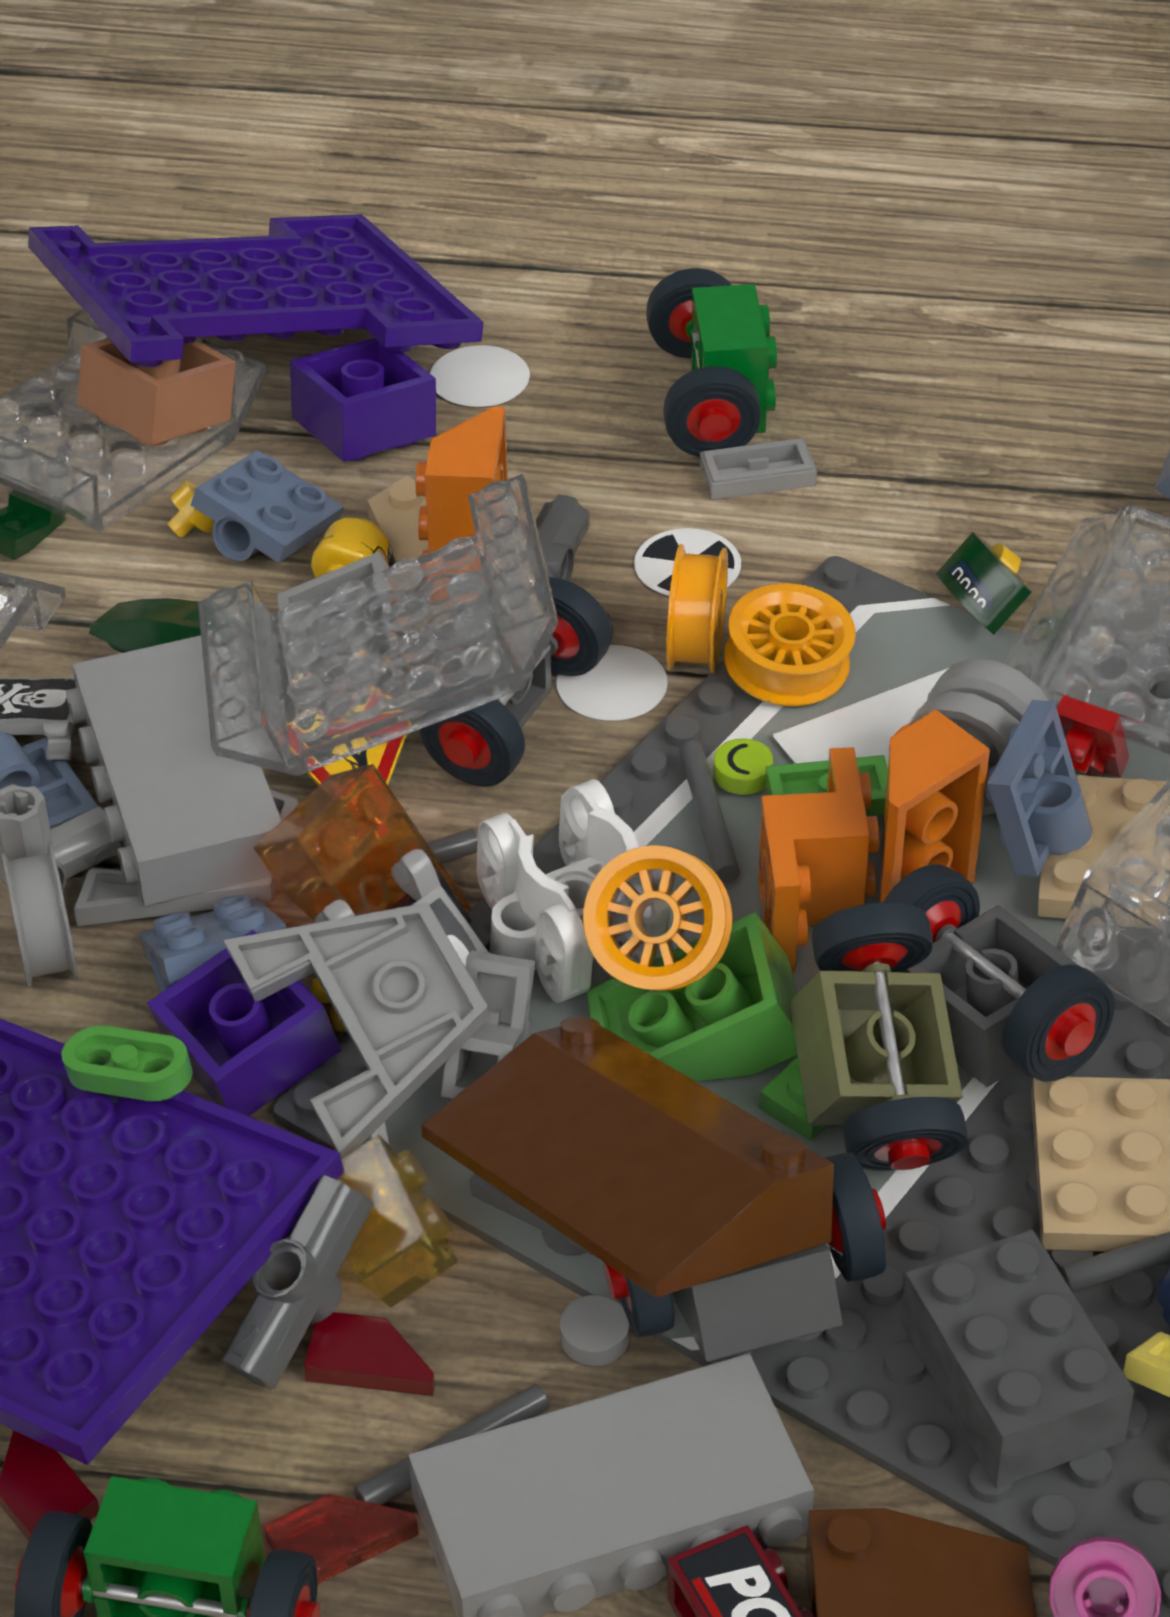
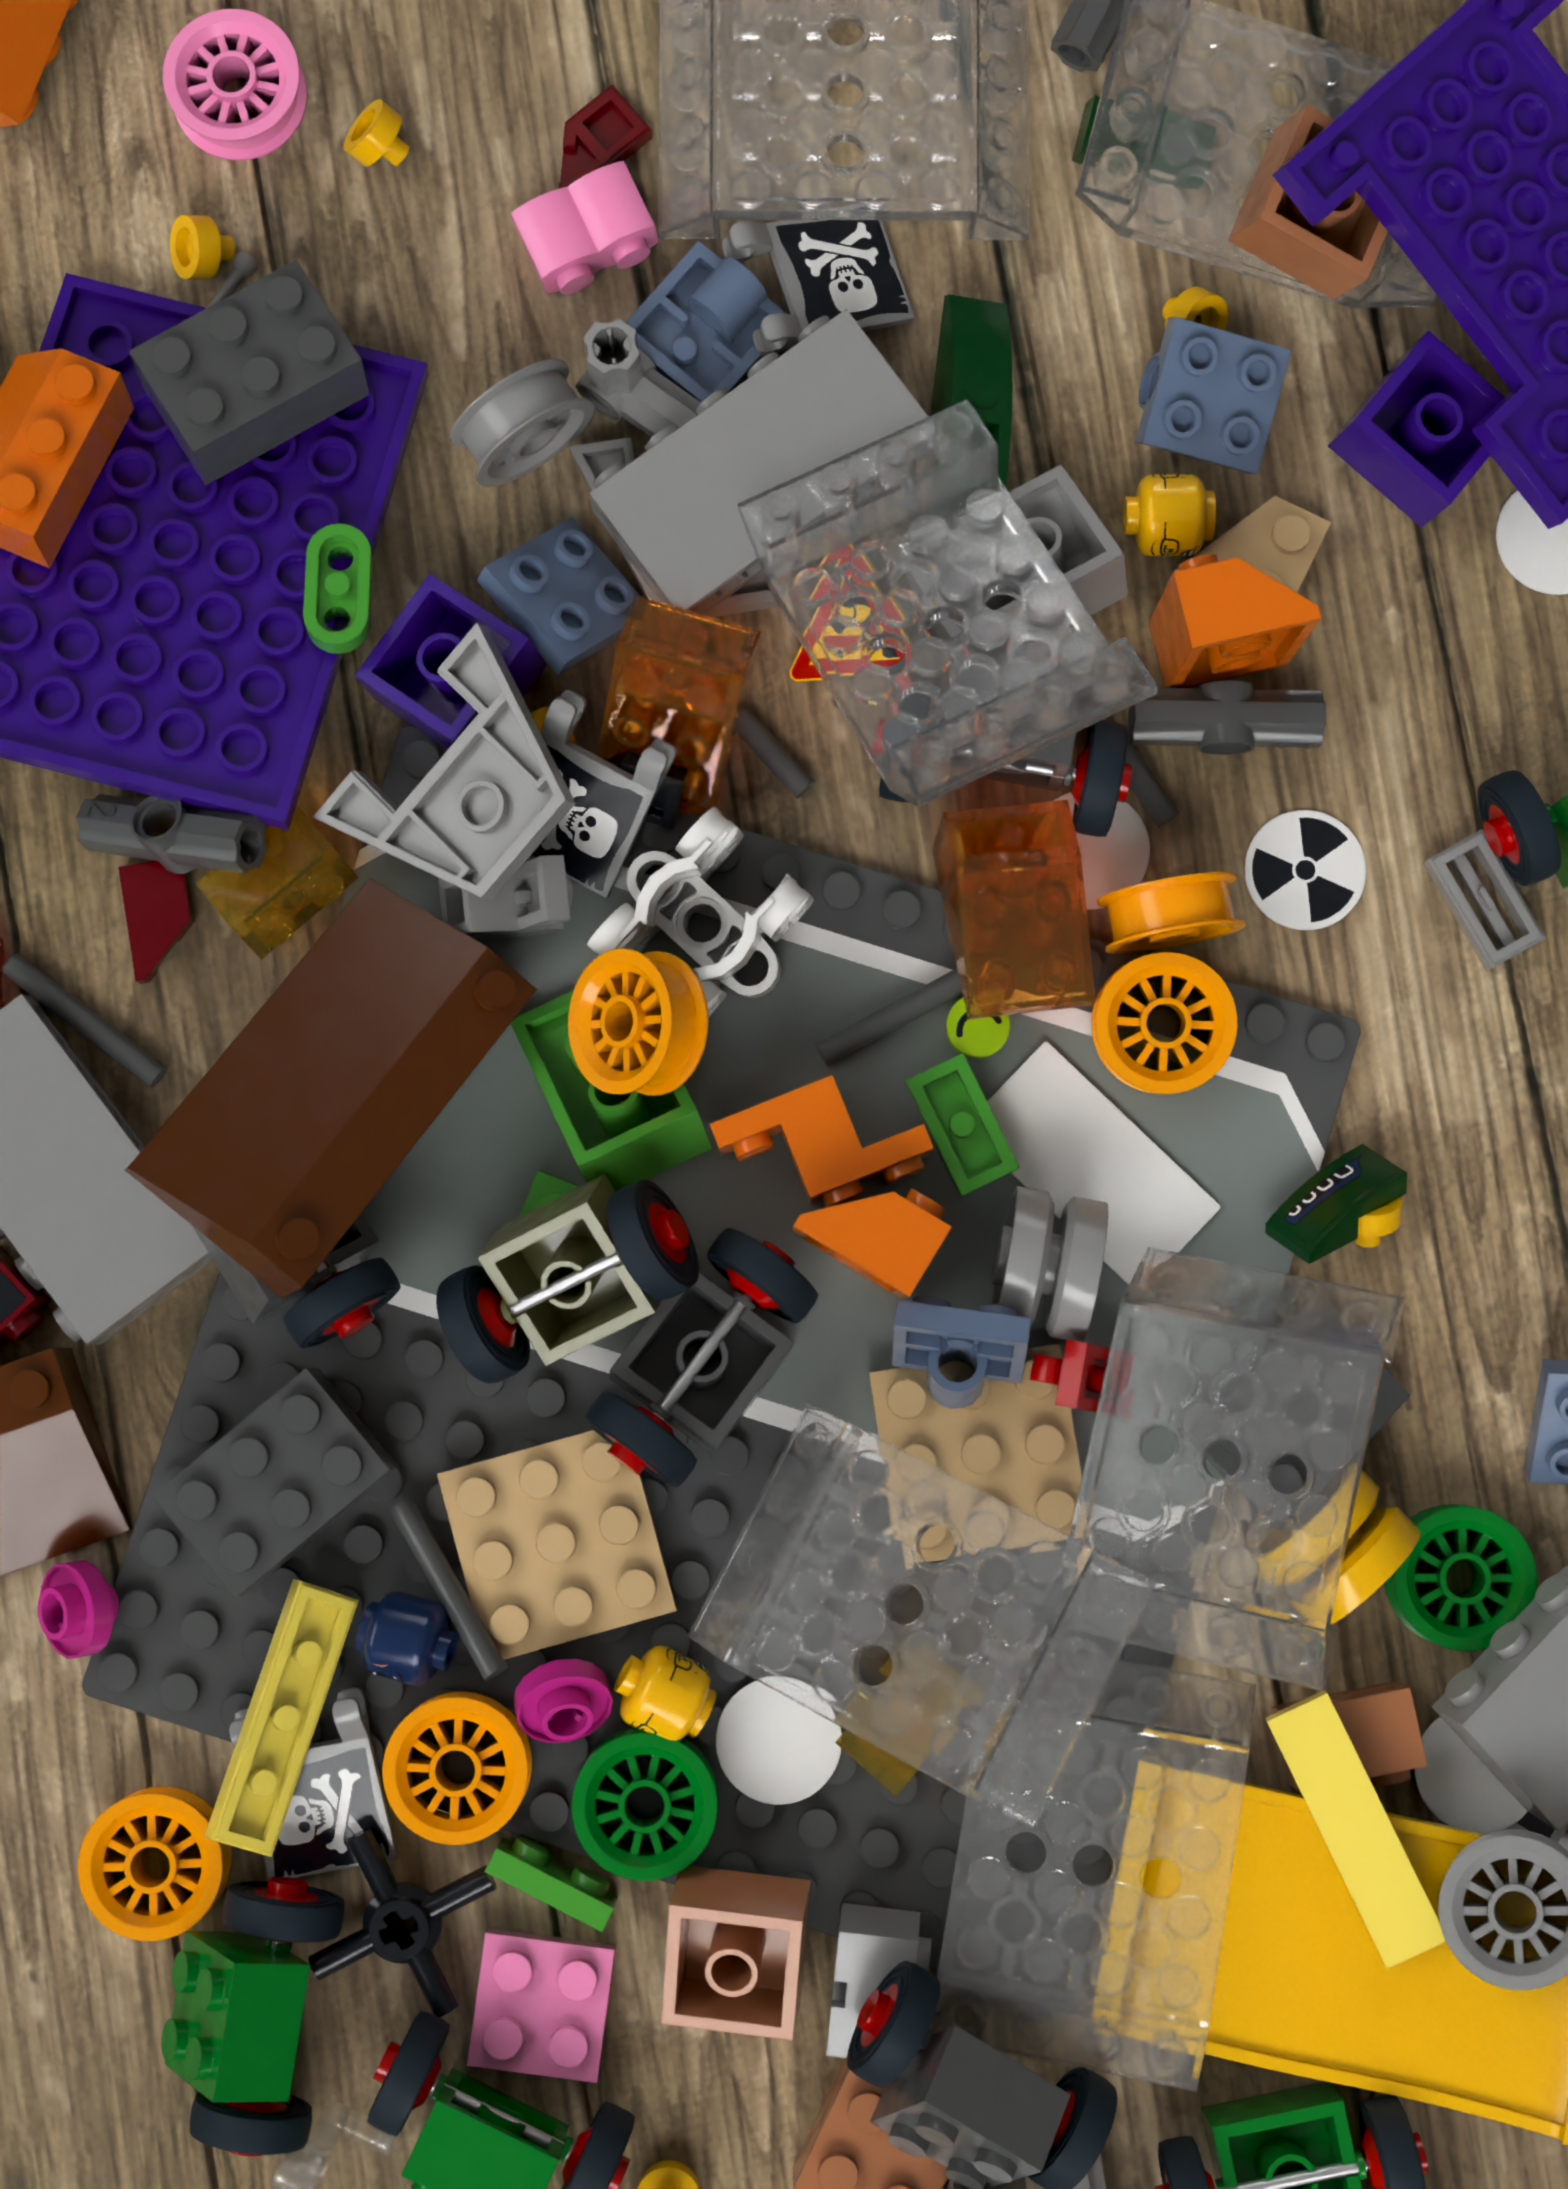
camera: 70 degrees right, 40 degrees up
none -> clear orange slope [932,800,1096,1020]

